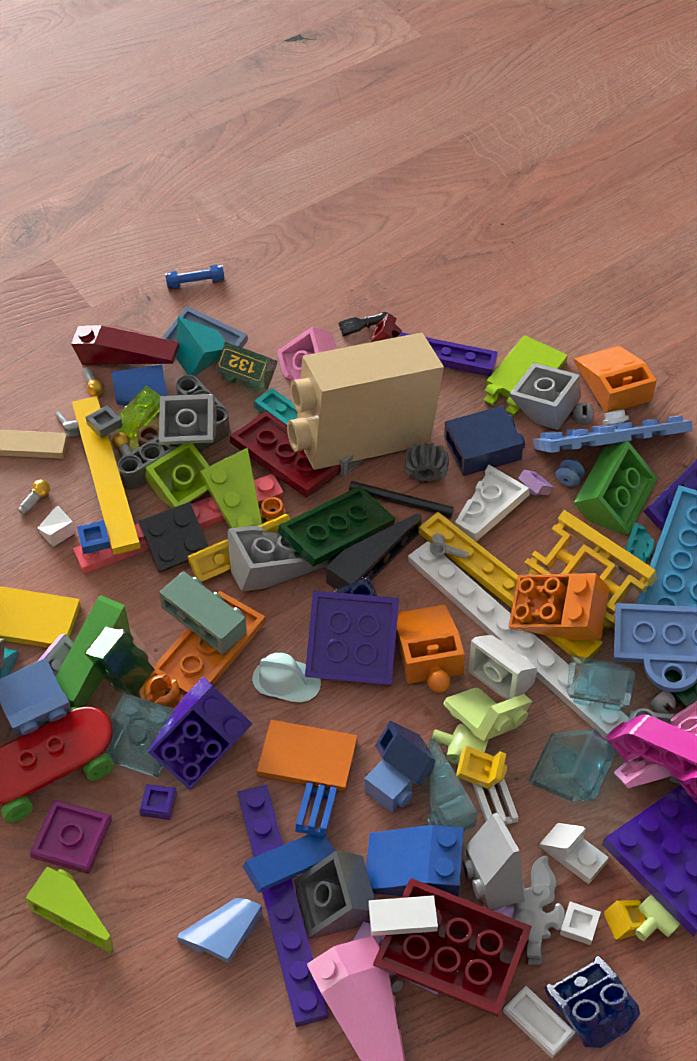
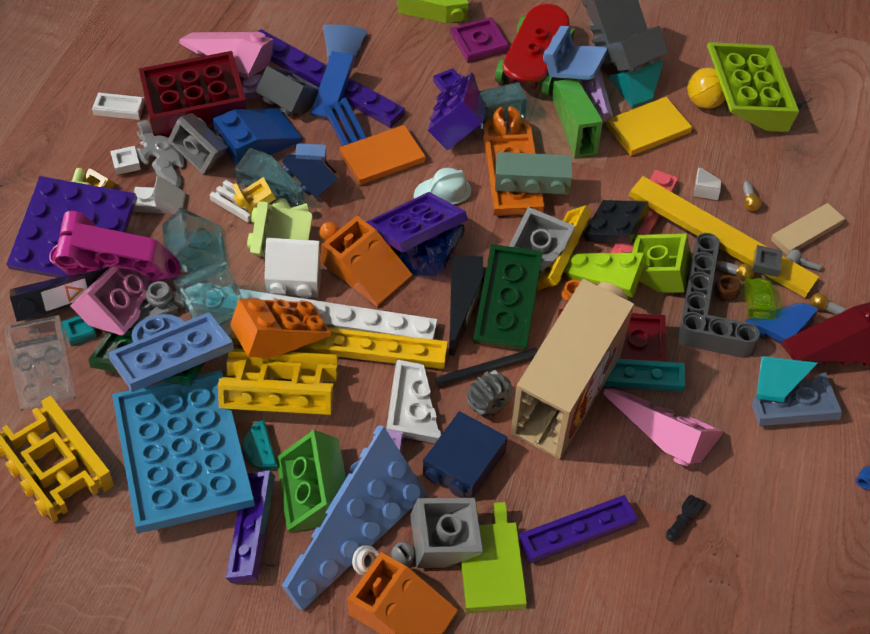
camera: 140 degrees right, 0 degrees up
blue plate [77,520,110,554] -> none
clear green brick [85,627,155,696] -> none
light grey slope [159,394,217,445] -> none
clear green brick [215,342,278,391] -> none
white tile [368,896,438,936] -> none
dark red tile [370,313,402,342] -> none
light grey hand [430,534,468,559] -> none
clear blue slope [544,956,640,1048] -> none

